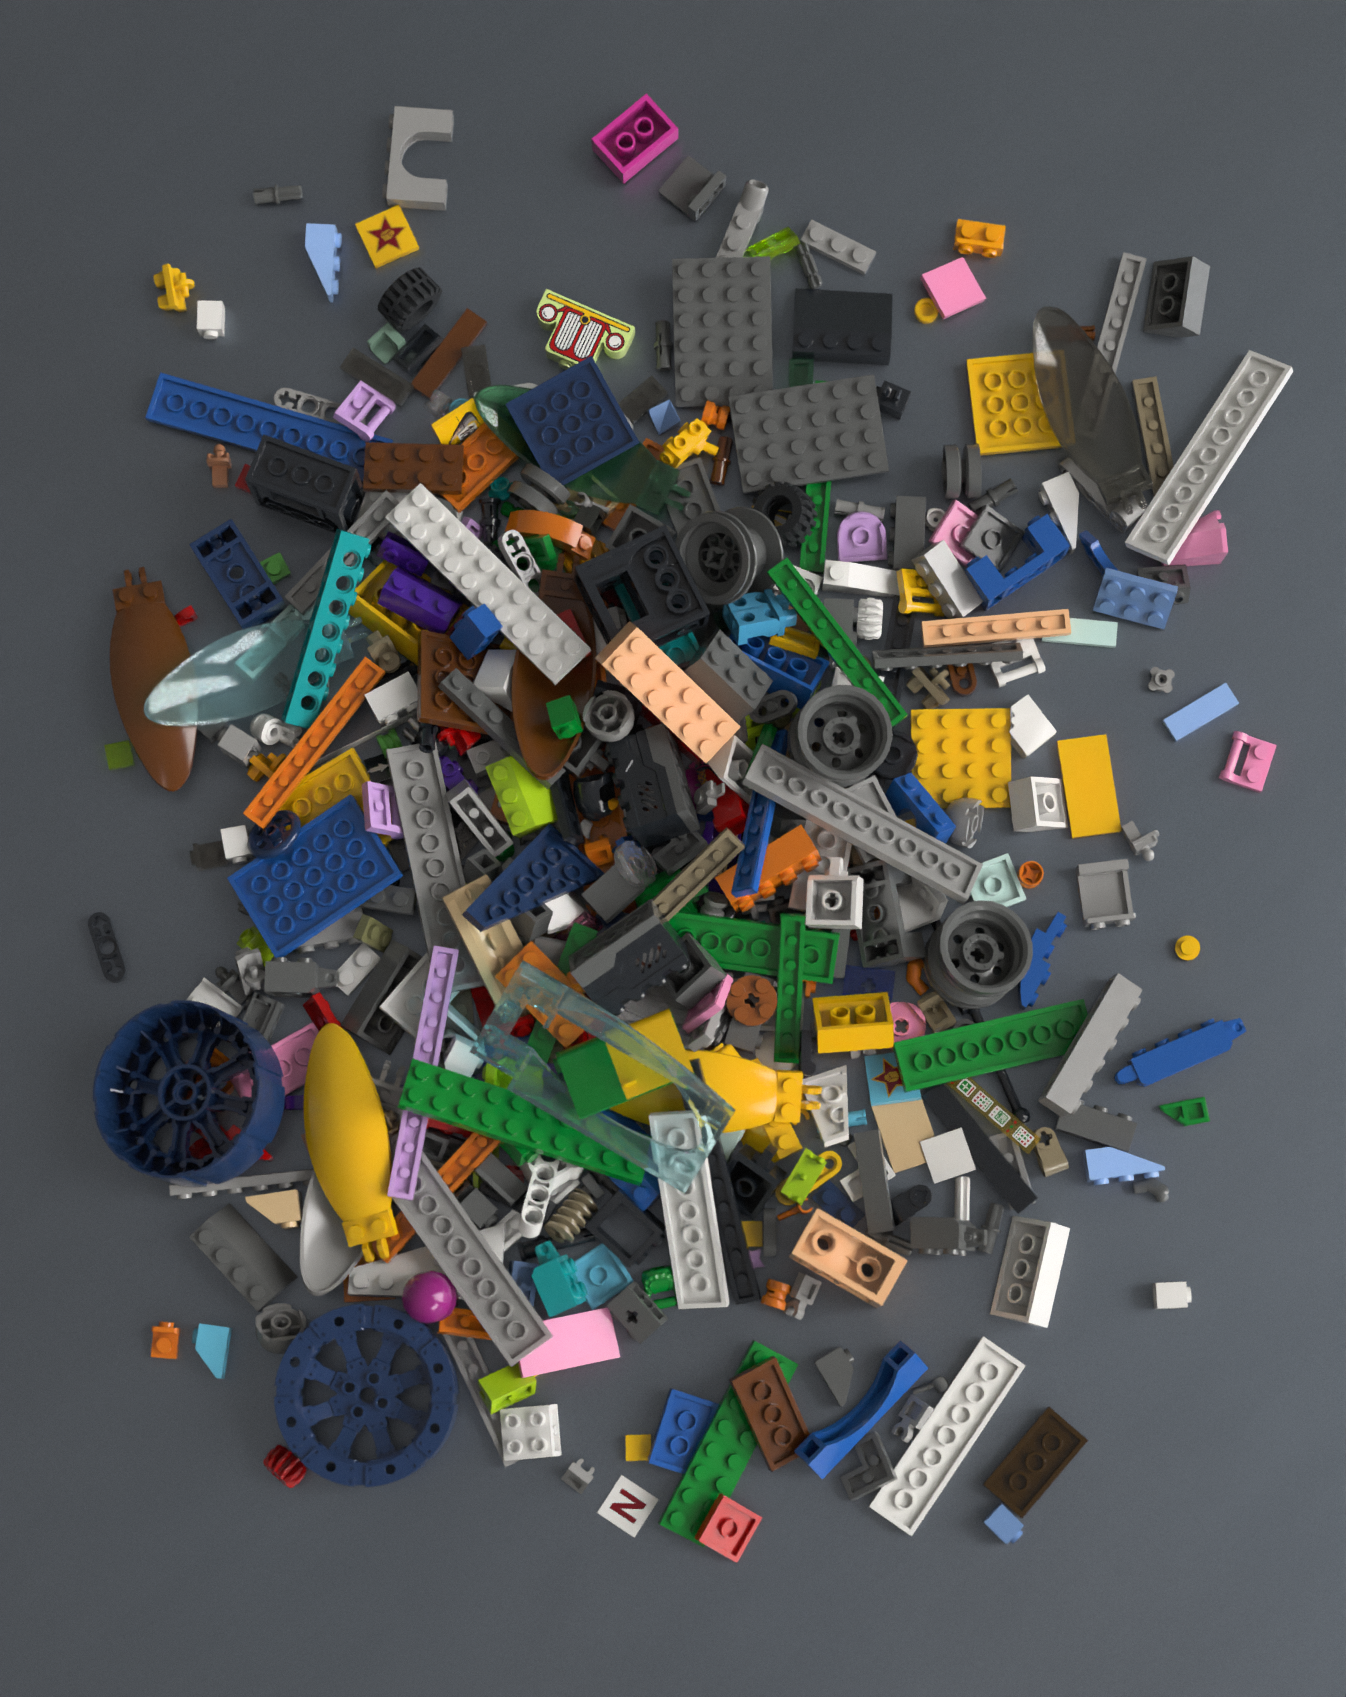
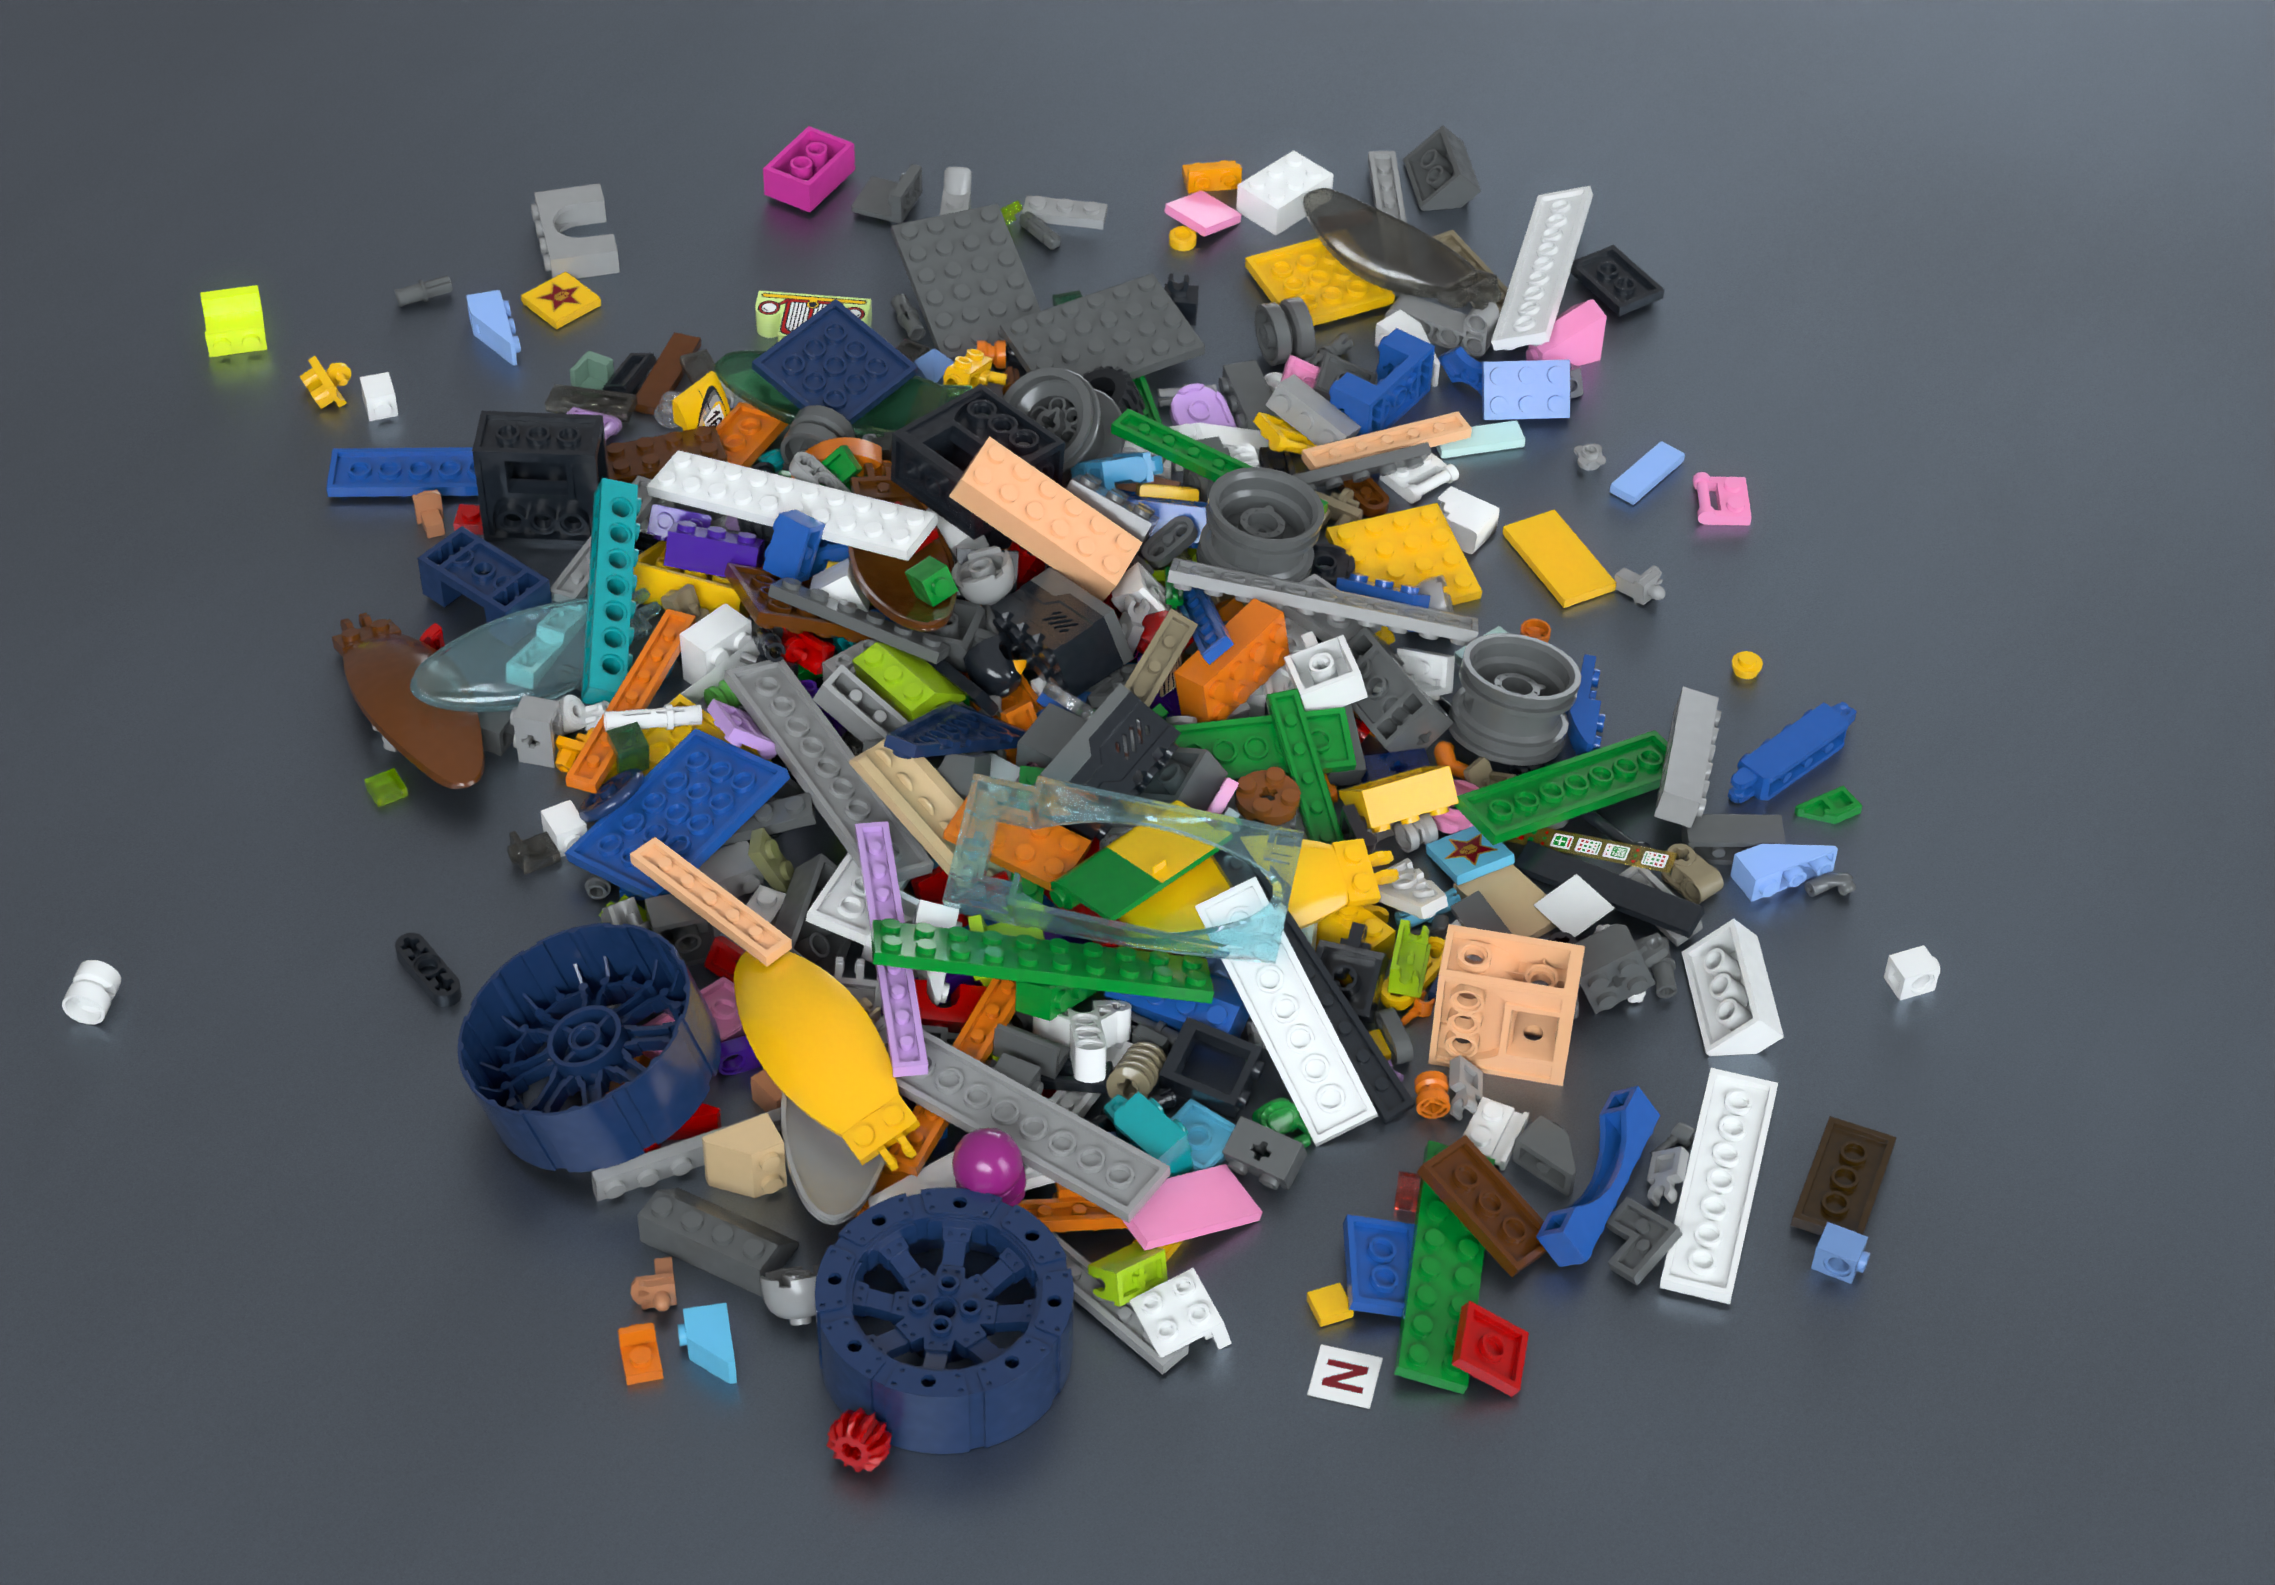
camera: 20 degrees left, 35 degrees down
black tyre [377,267,442,332] -> none
light grey tile [561,1458,595,1494] -> none
black slope [792,288,892,365] -> none
white slope [1008,777,1068,832] -> none
light grey panel [1075,859,1136,930] -> none
none -> neon yellow panel [200,285,267,357]
none -> white pin [603,704,703,732]
none -> clear green panel [607,722,649,773]
none -> light nougat plate [630,837,792,966]
none -> nougat piece [630,1257,677,1312]
none -> white brick [1236,150,1333,235]
none -> clear red piece [1394,1171,1421,1212]
none -> white plate [1463,1097,1529,1171]
none -> black plate [1570,245,1665,316]

